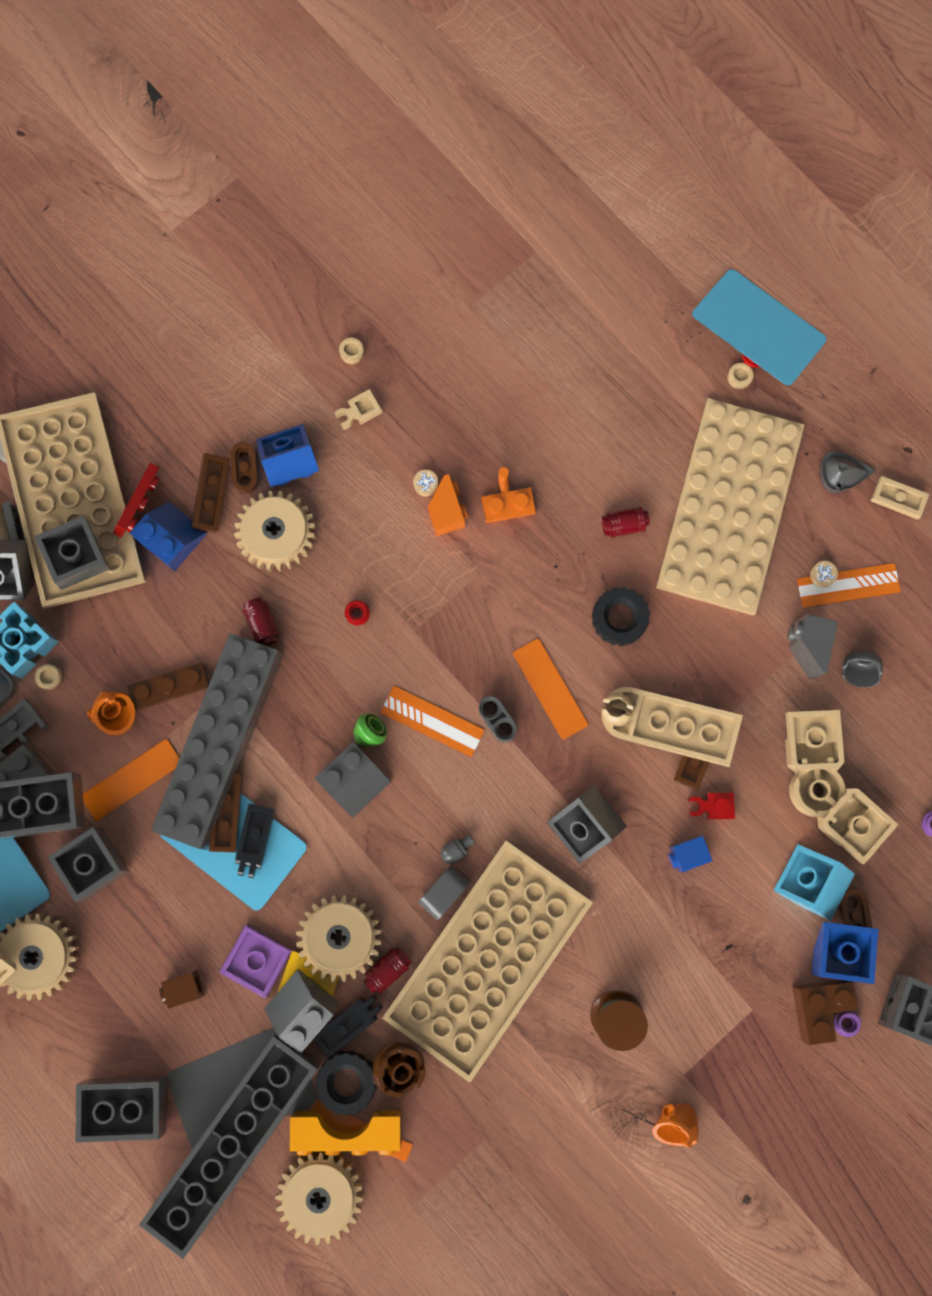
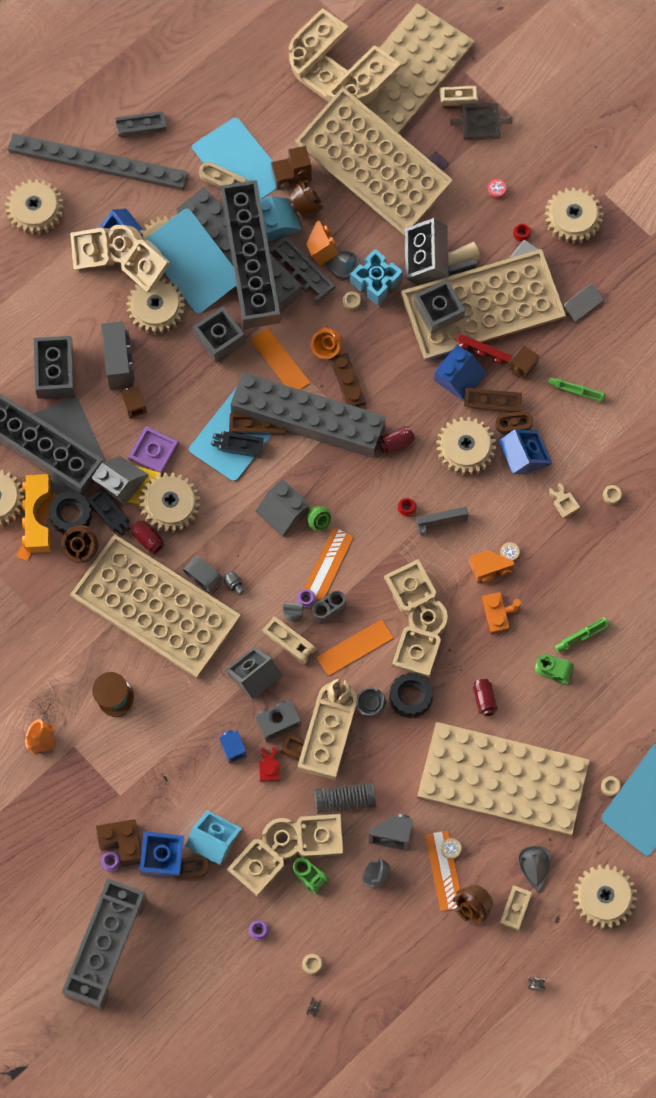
camera: 90 degrees right, 10 degrees down
none -> dark grey brick [101,321,135,390]
none -> dark grey brick [255,700,301,742]
none -> tan plate [262,616,317,664]
none -> dark grey plate [283,602,304,621]
none -> bright green piece [293,858,330,895]
none -> medium lavender plate [297,589,316,608]
none -> dark grey piece [314,782,376,814]
none -> dark grey hair [356,687,386,717]
none -> tan plate [384,559,448,678]
none -> dark grey hinge [416,507,469,536]
none -> reddish brown cone [452,884,493,925]
none -> reddish brown brick [510,346,539,379]
none -> bright green piece [535,654,574,684]
none -> bright green piece [548,377,606,403]
none -> bright green piece [555,617,609,653]
none -> light grey slope [563,283,604,322]
none -> tan gear [573,864,637,929]

